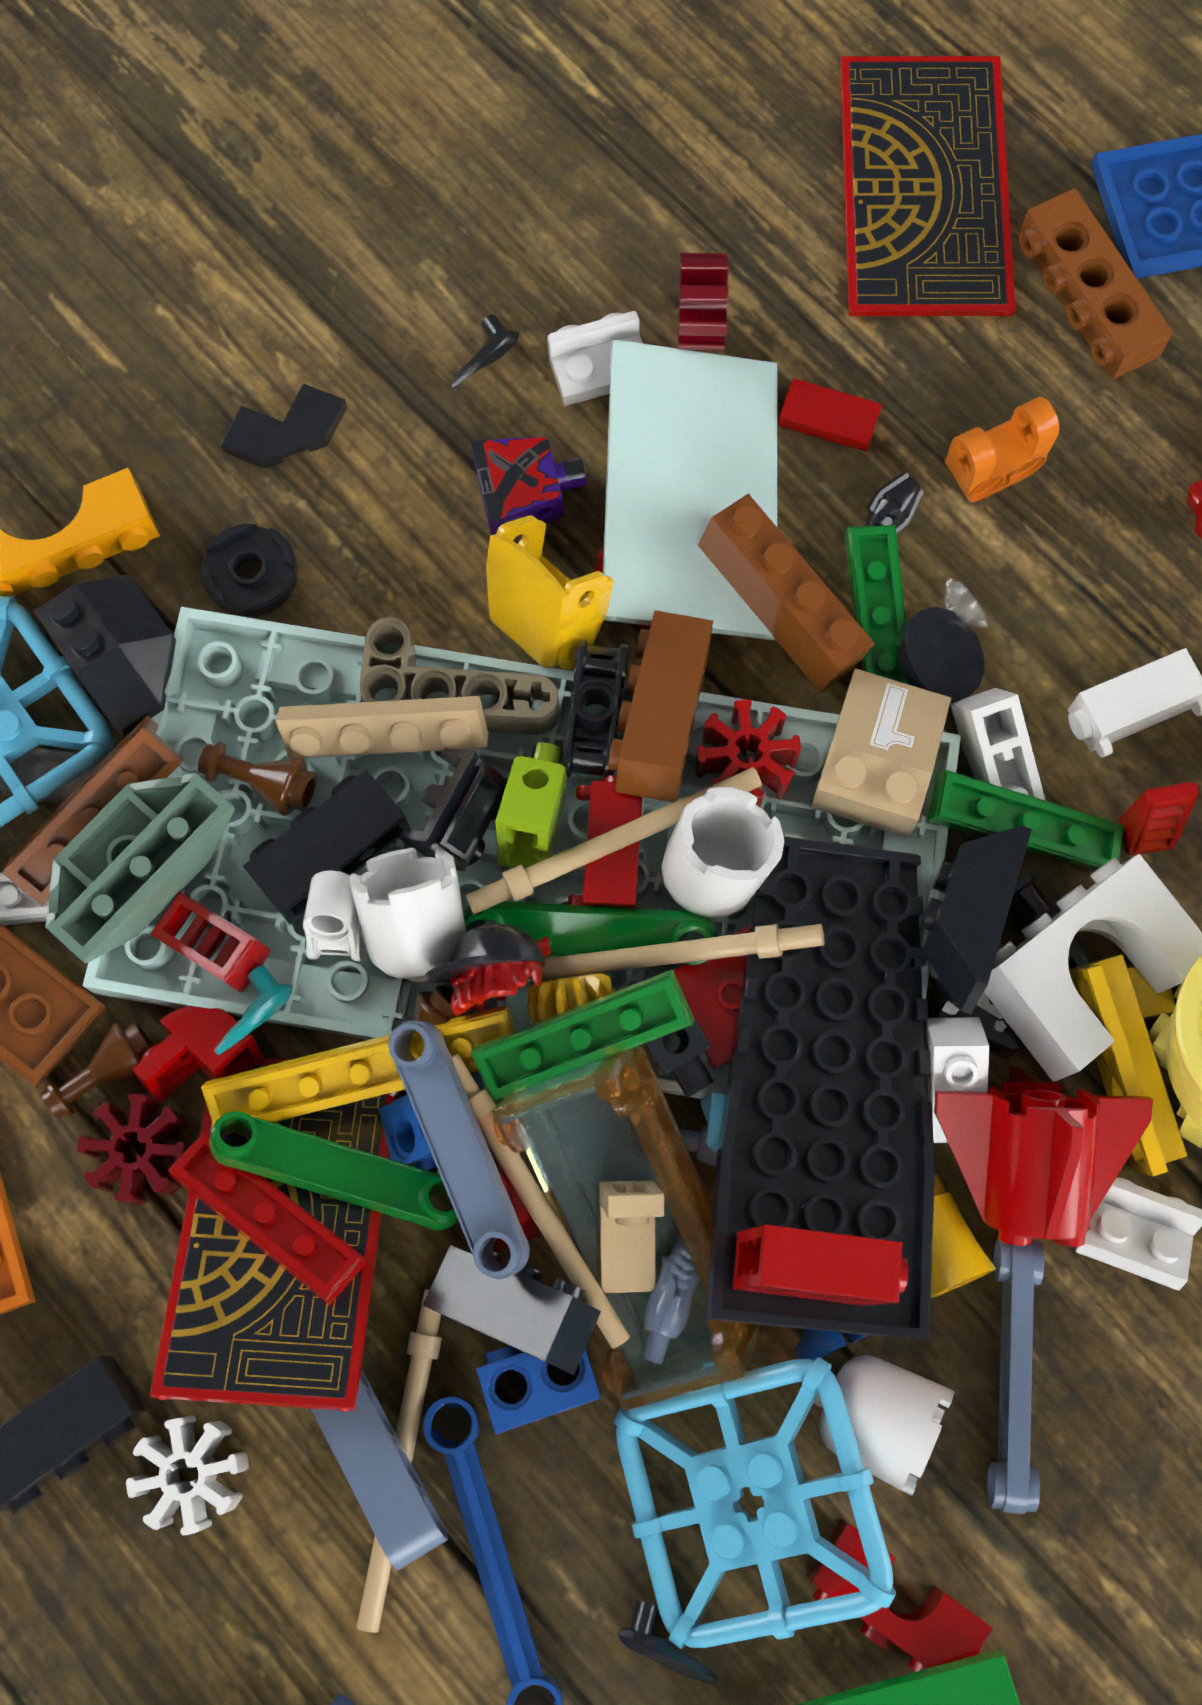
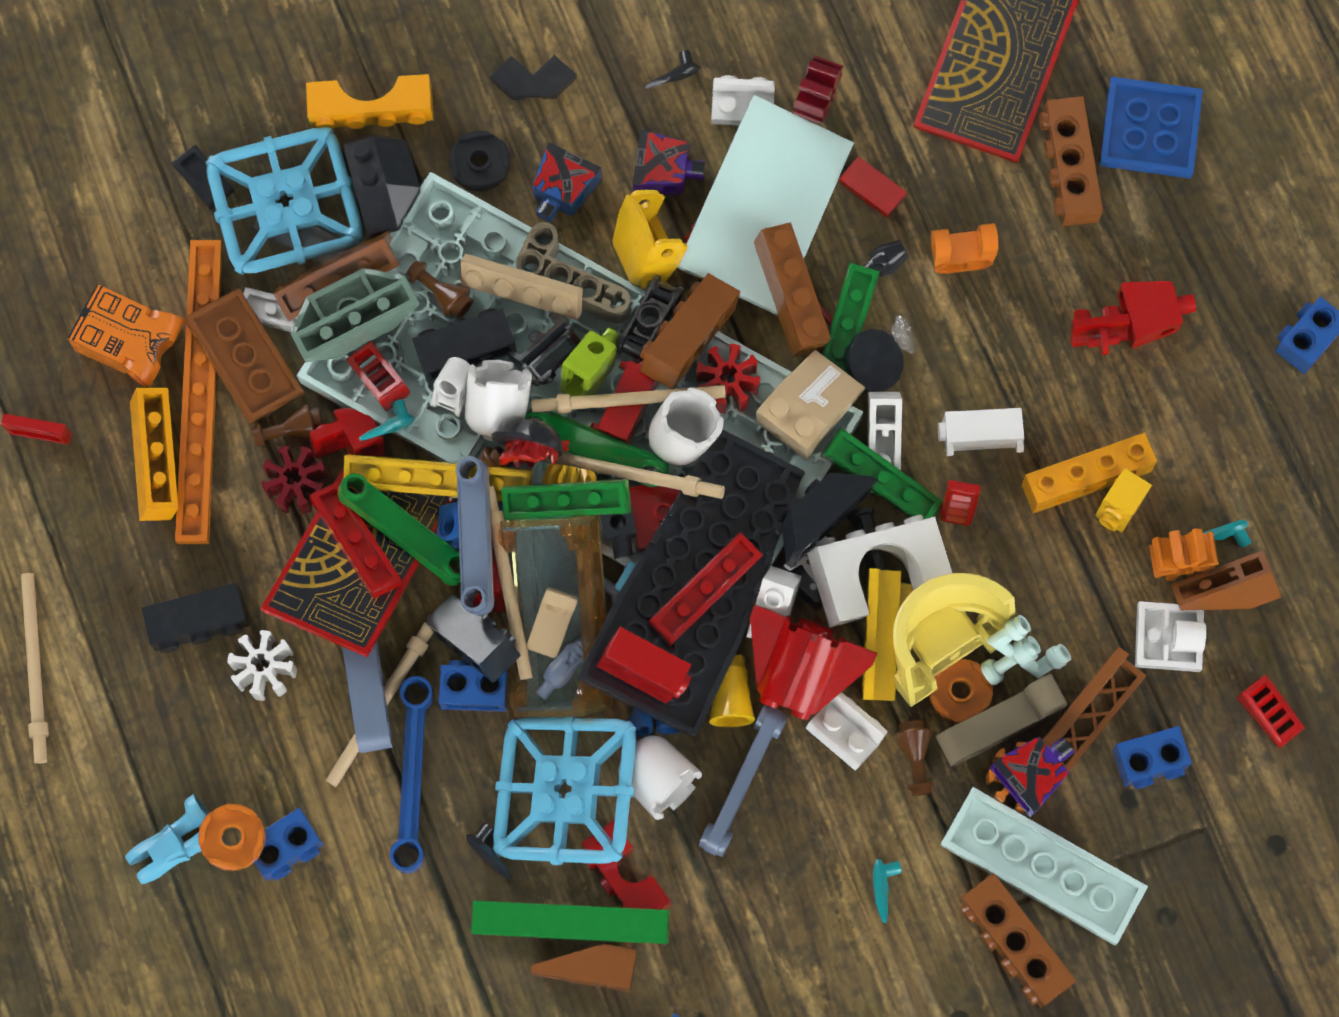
camera: 20 degrees right, 0 degrees up
none -> torso [533,142,602,222]
none -> red tile [647,532,763,646]

